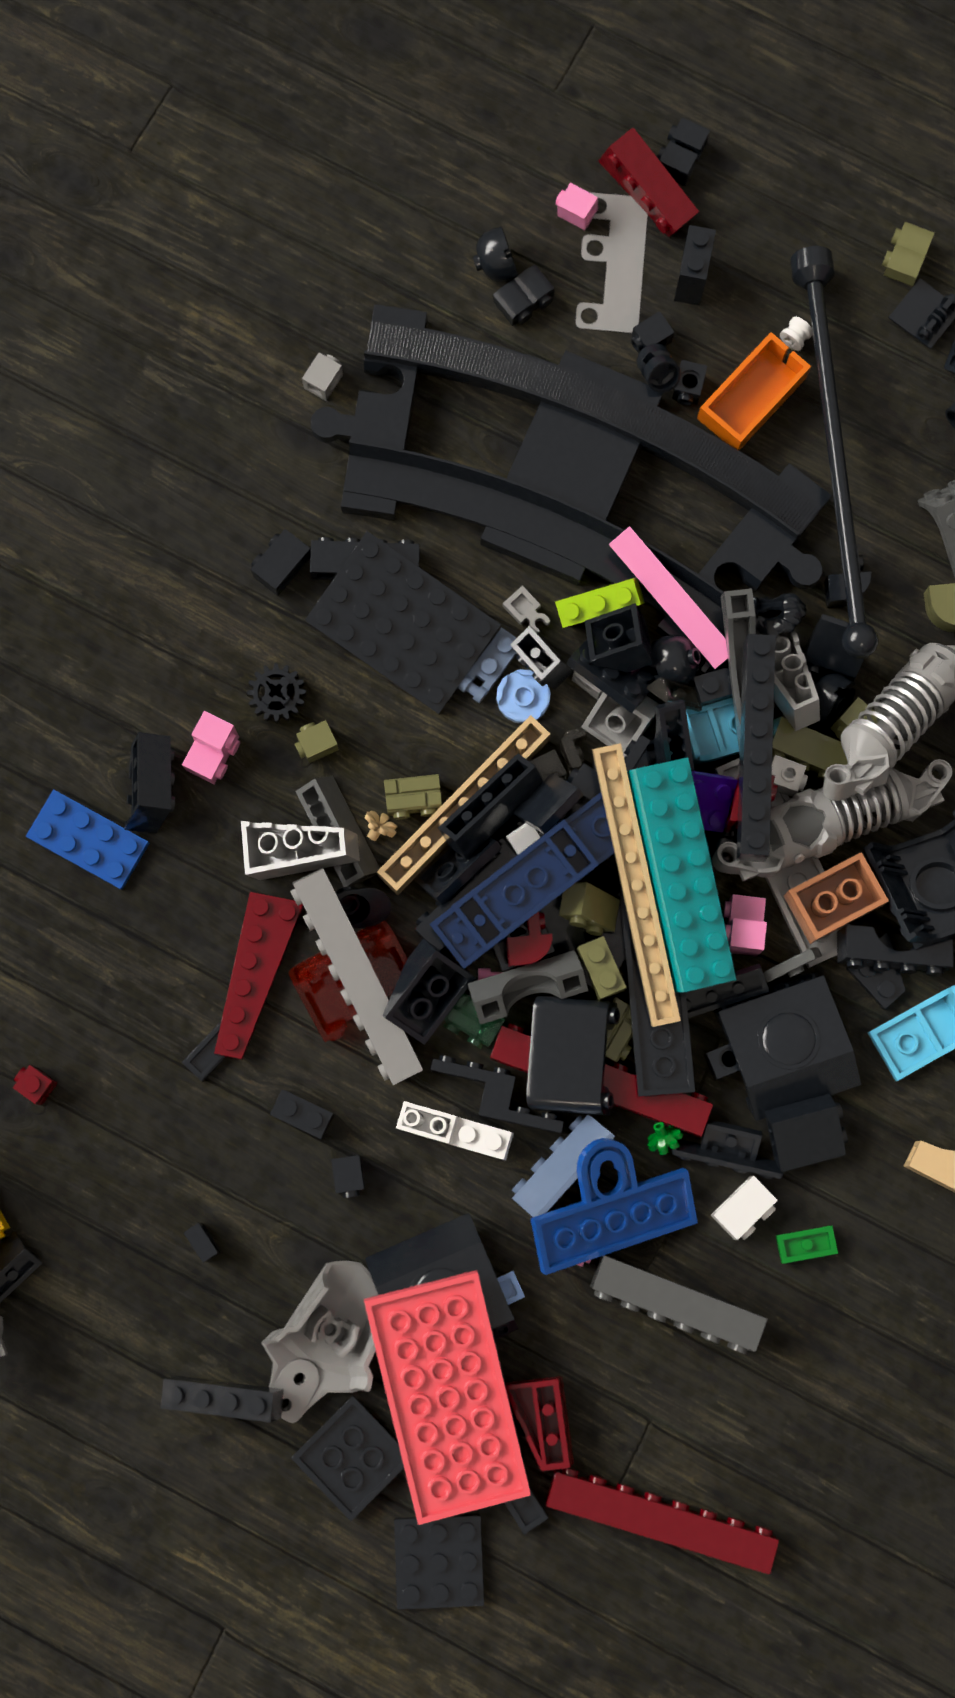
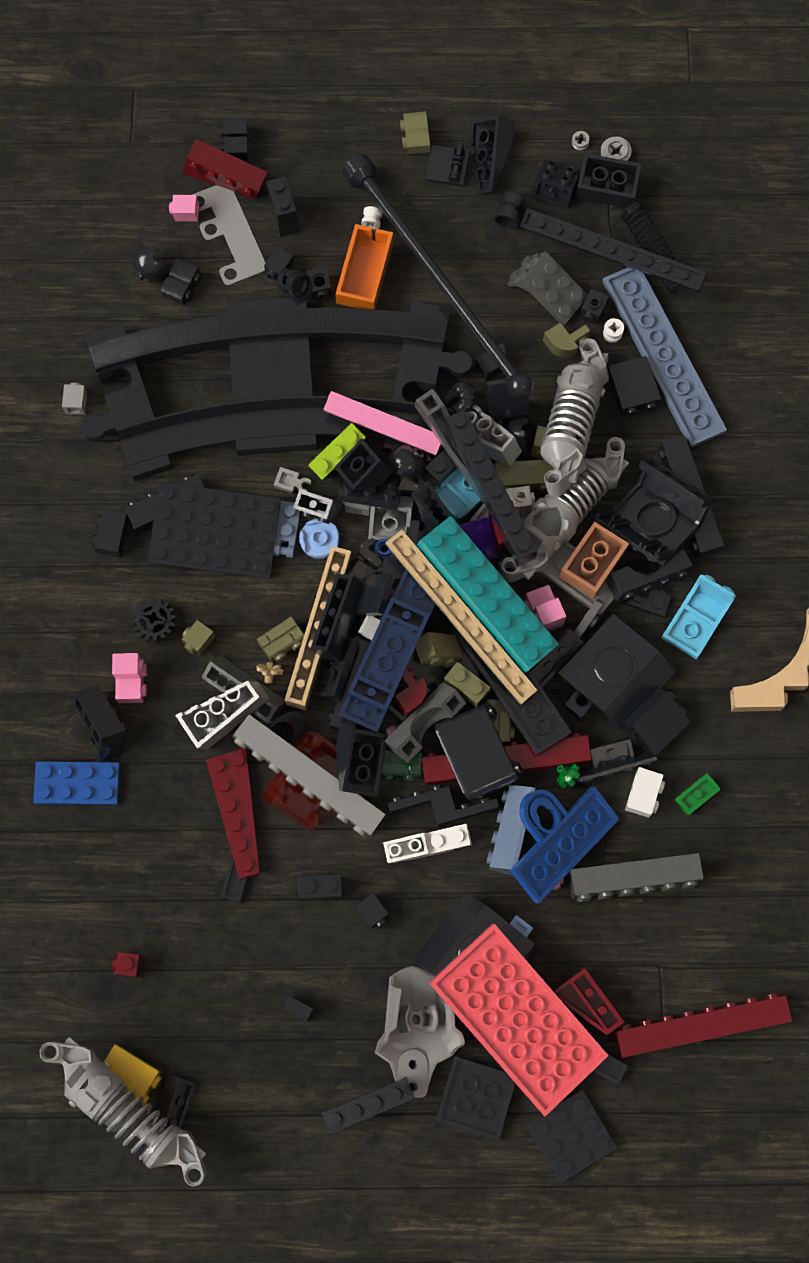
camera: 25 degrees left, 5 degrees down
none -> blue plate [374,539,392,559]

